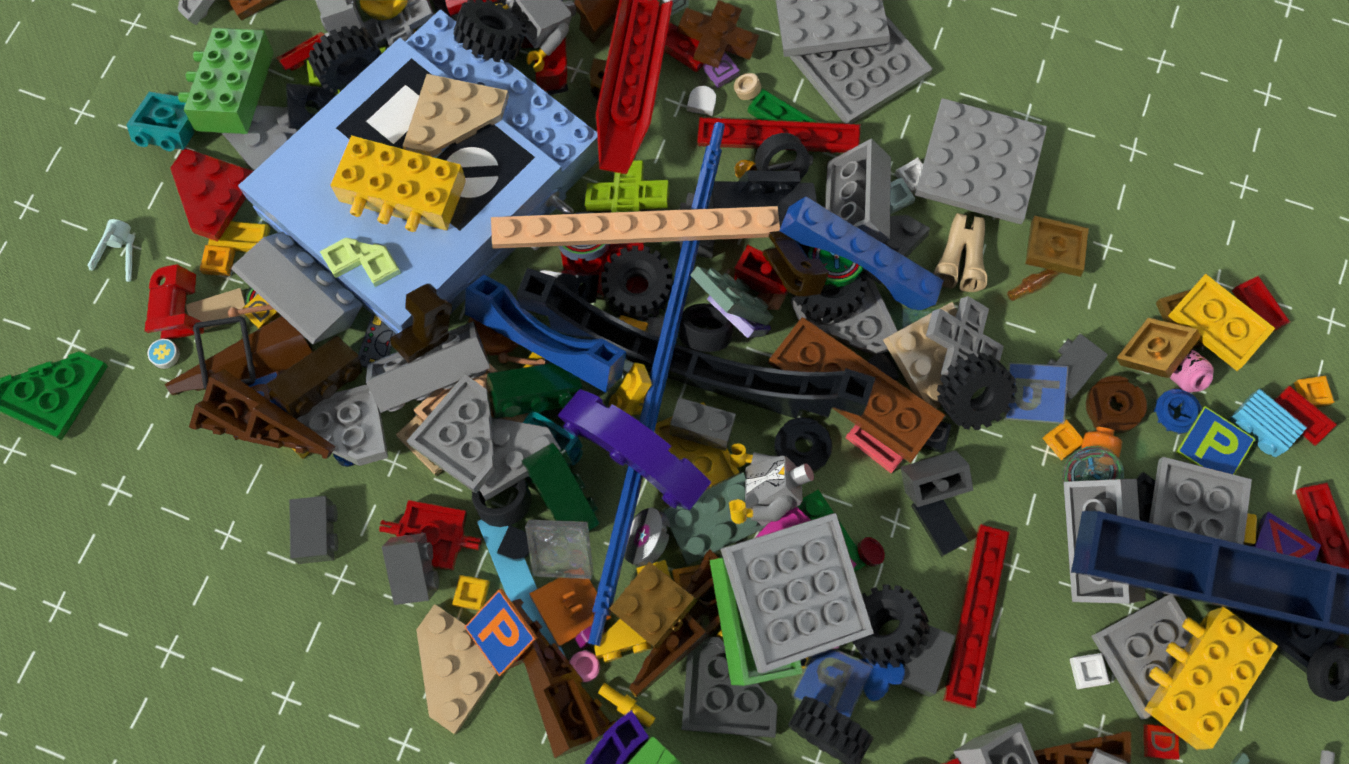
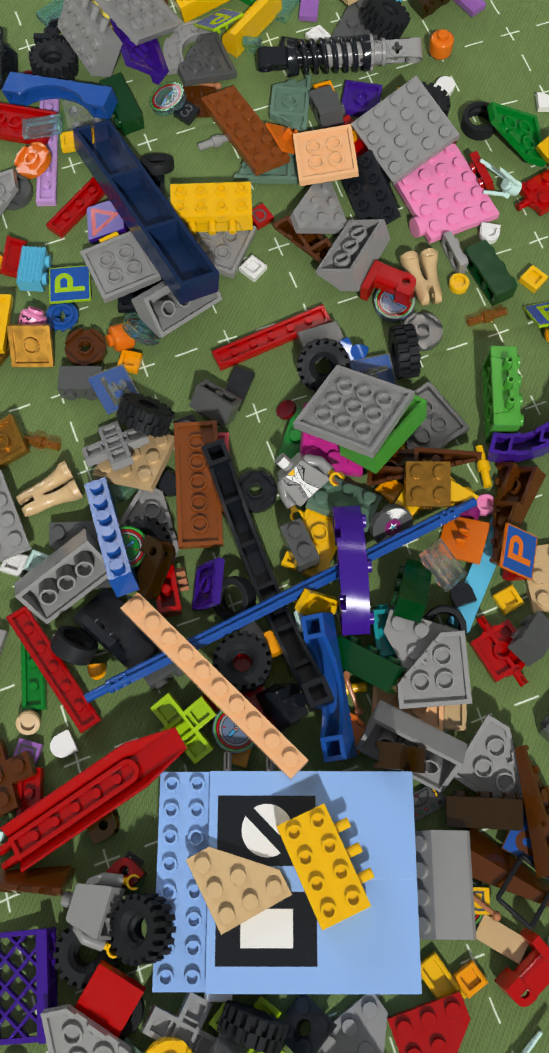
camera: 130 degrees left, 0 degrees up
yellowish green tile [320,238,401,287] -> none
sand green plate [691,266,773,325] -> none

